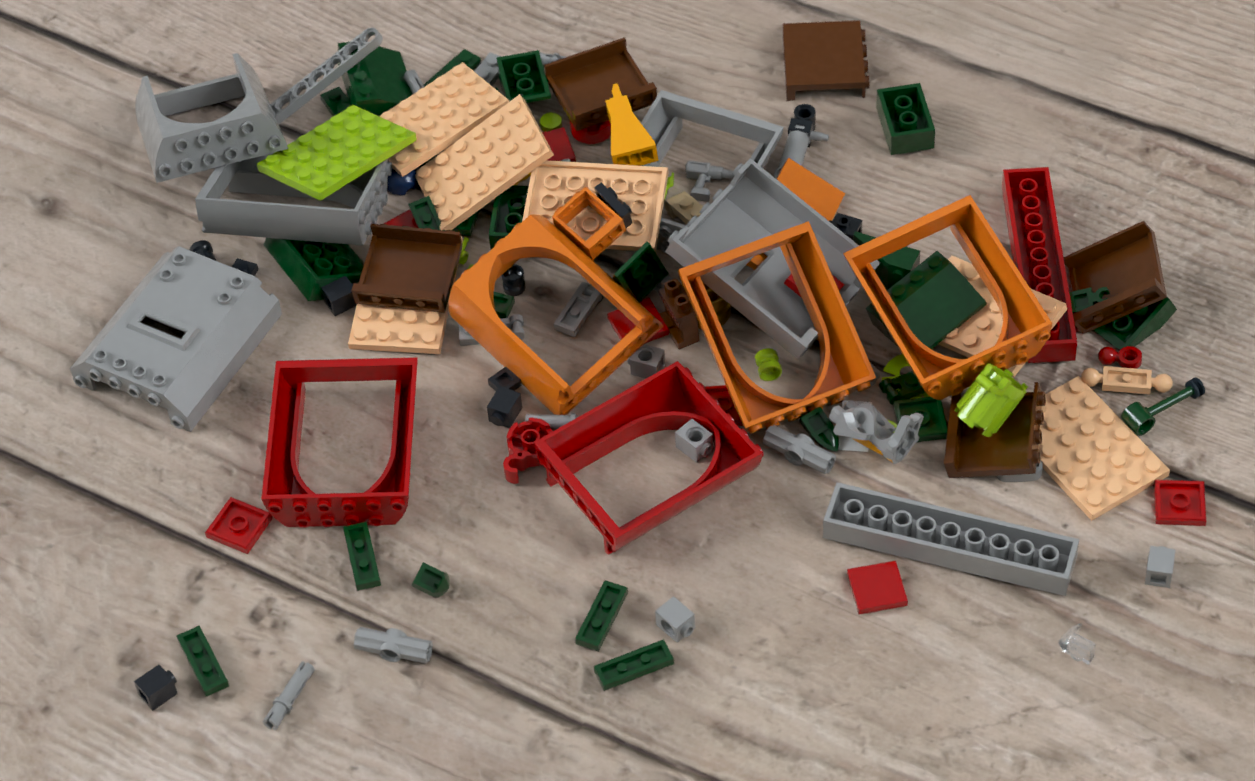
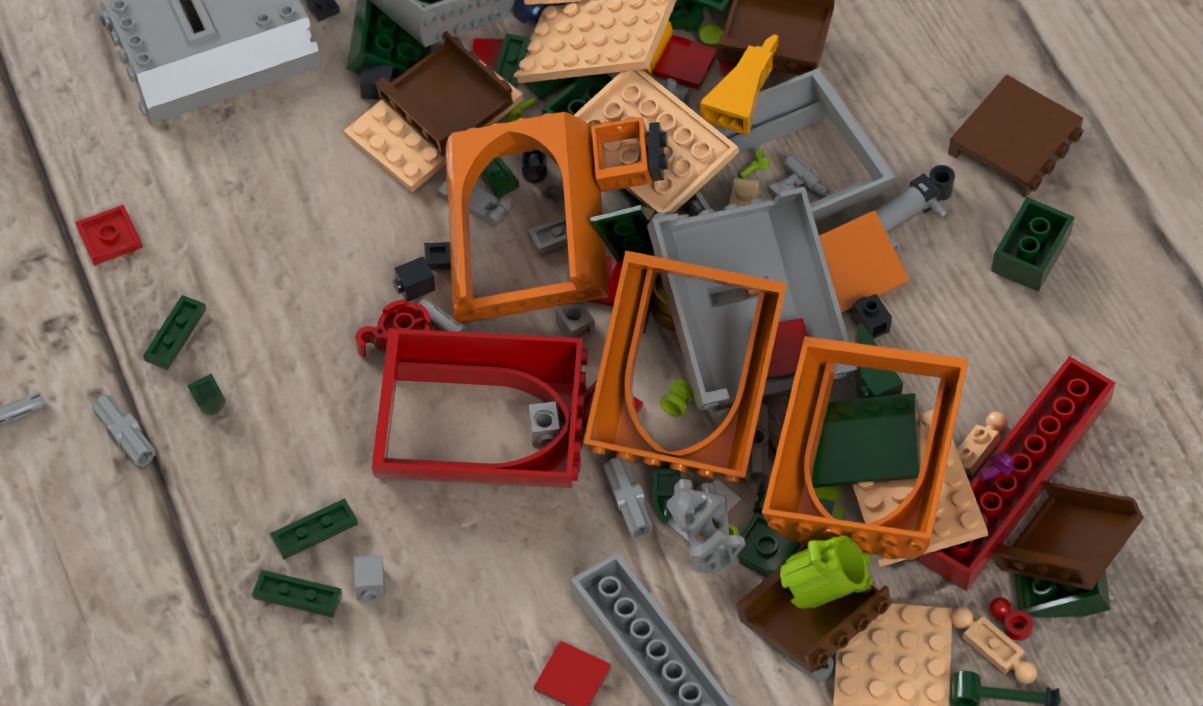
camera: 35 degrees right, 5 degrees up
red panel [261,357,418,528] -> none
dark green plate [1069,287,1110,314] -> none
none -> magenta plate [978,450,1016,481]

